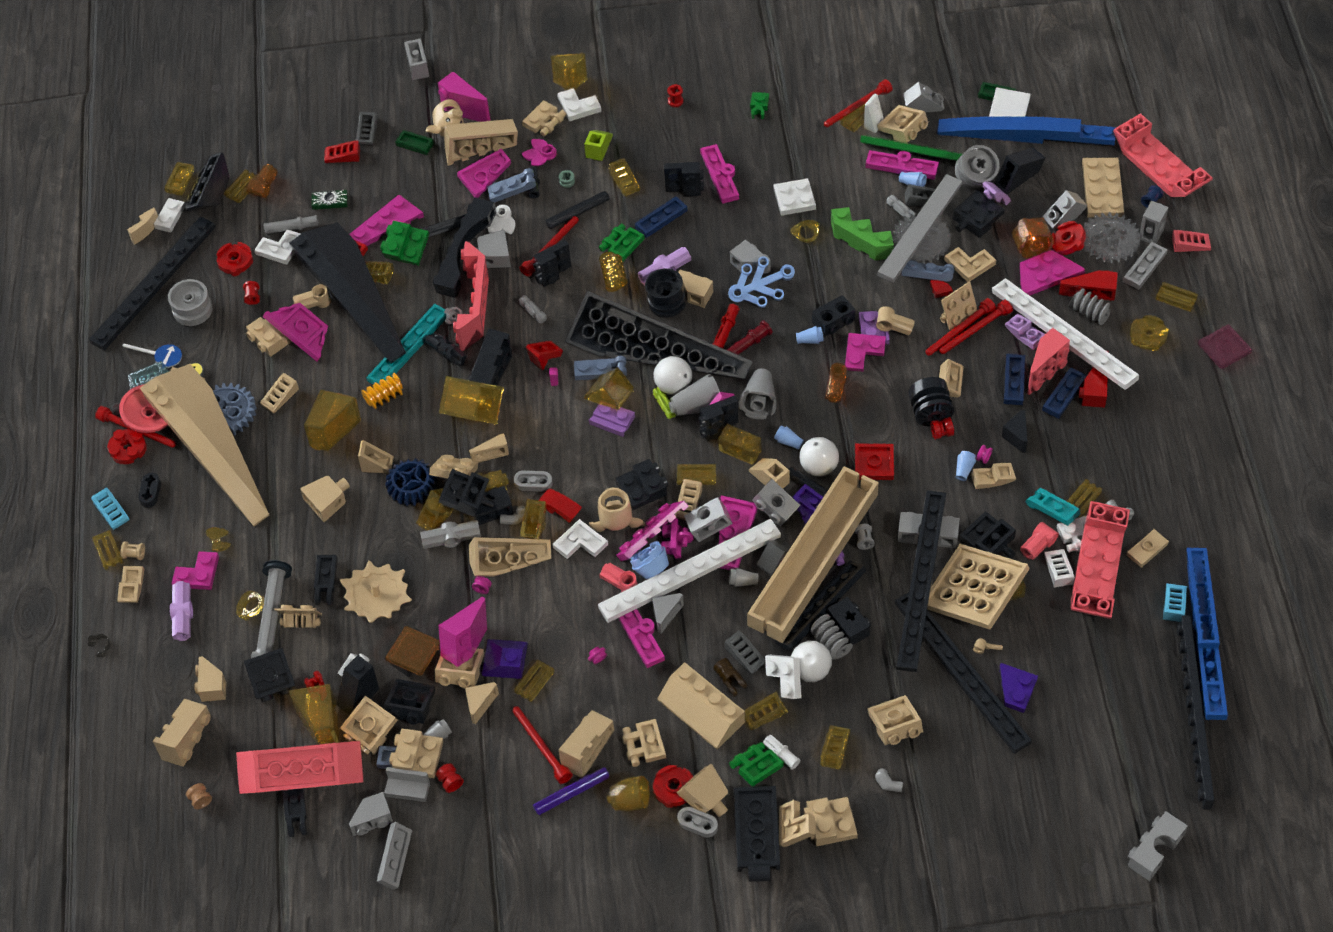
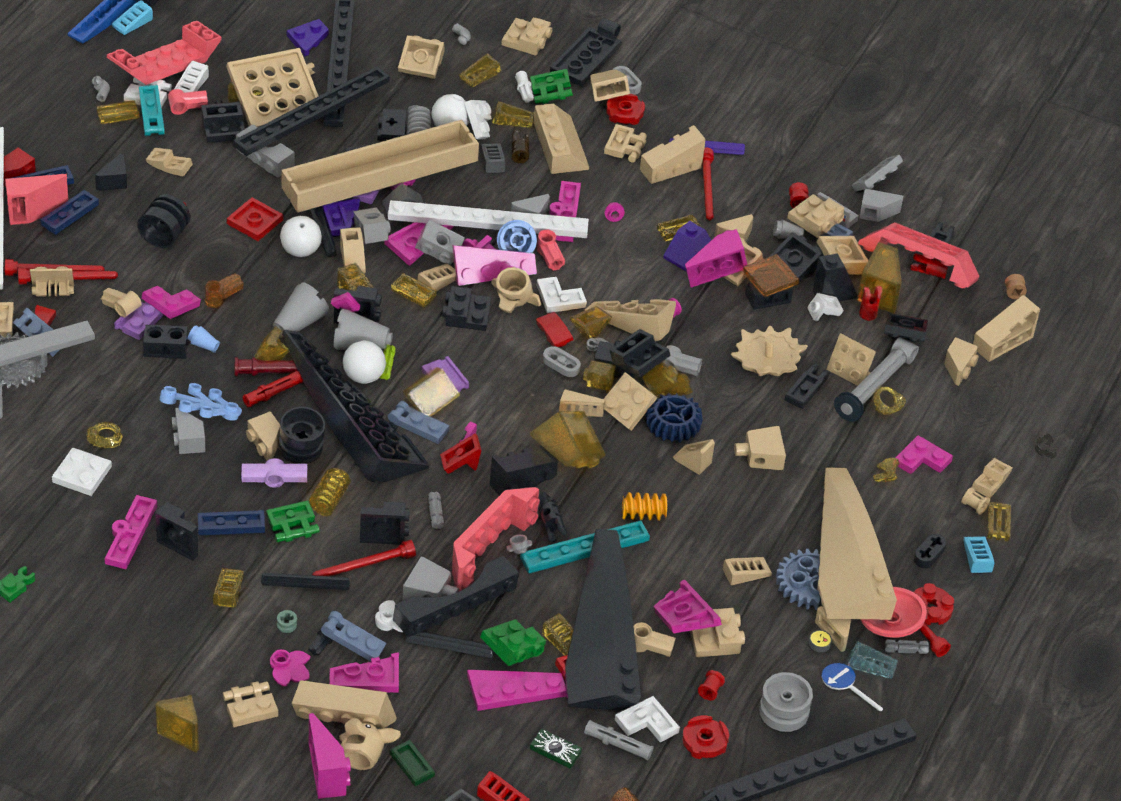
camera: 155 degrees left, 10 degrees down
lavender piece [170,581,193,641] -> none
clear yellow slope [304,390,361,451] -> none
white plate [557,88,602,121] -> none
lime slope [584,130,613,161] -> none
clear yellow helmet [607,776,650,812] -> none
red bush [667,84,683,107] -> none
light grey cone [729,568,758,587] -> none
light blue cone [774,425,804,450] -> none
tan plate [779,800,815,847] -> none
bright green brick [831,207,894,260] -> none
tan slope [939,359,964,397] -> none
light blue cone [955,451,976,481] -> none
dark pink bush [976,444,993,464] -> none
lavender slope [1005,314,1045,350] -> none
tan plate [1126,529,1169,568] -> none
none -> clear yellow slope [254,326,289,360]

